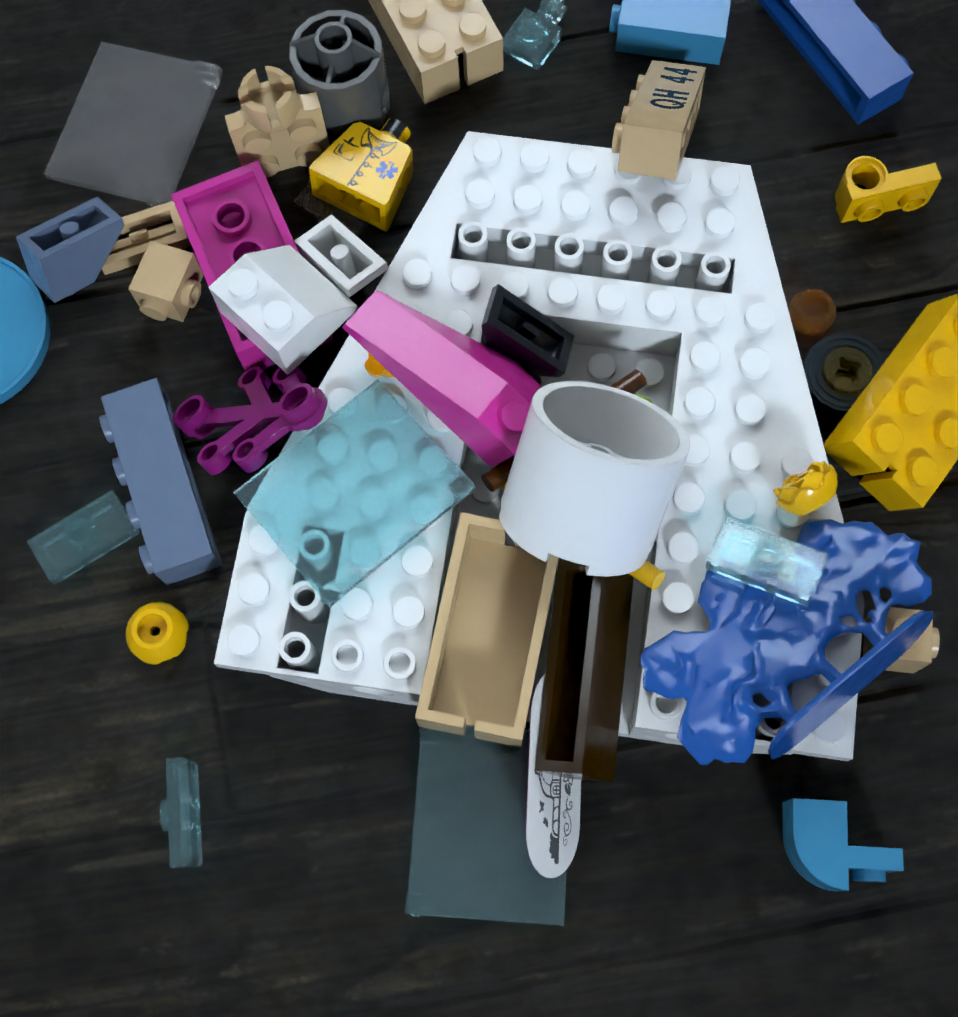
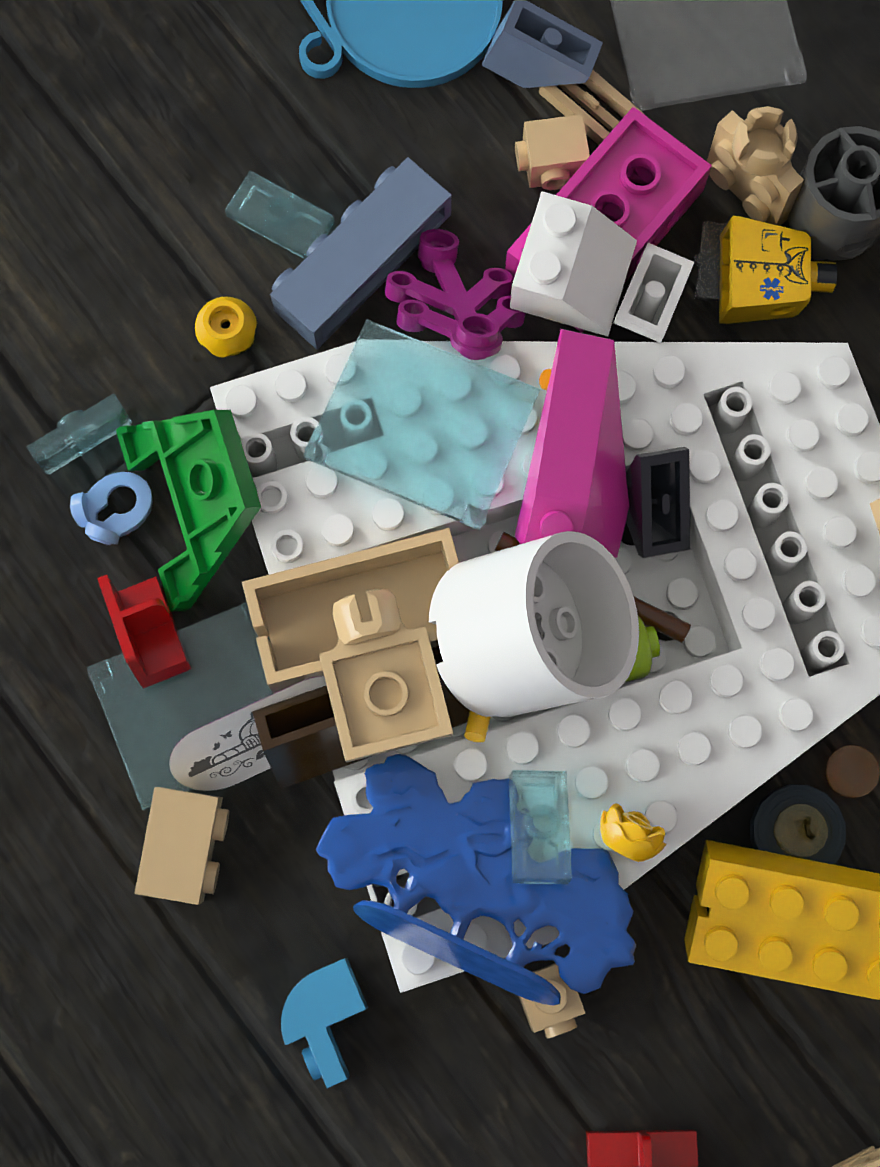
camera: 60 degrees right, 5 degrees up
none -> light blue piece [70,472,153,545]
none -> red panel [97,574,191,689]
none -> green wing [116,409,261,612]
none -> tan brick [135,787,229,905]
none -> tan plate [319,589,454,762]

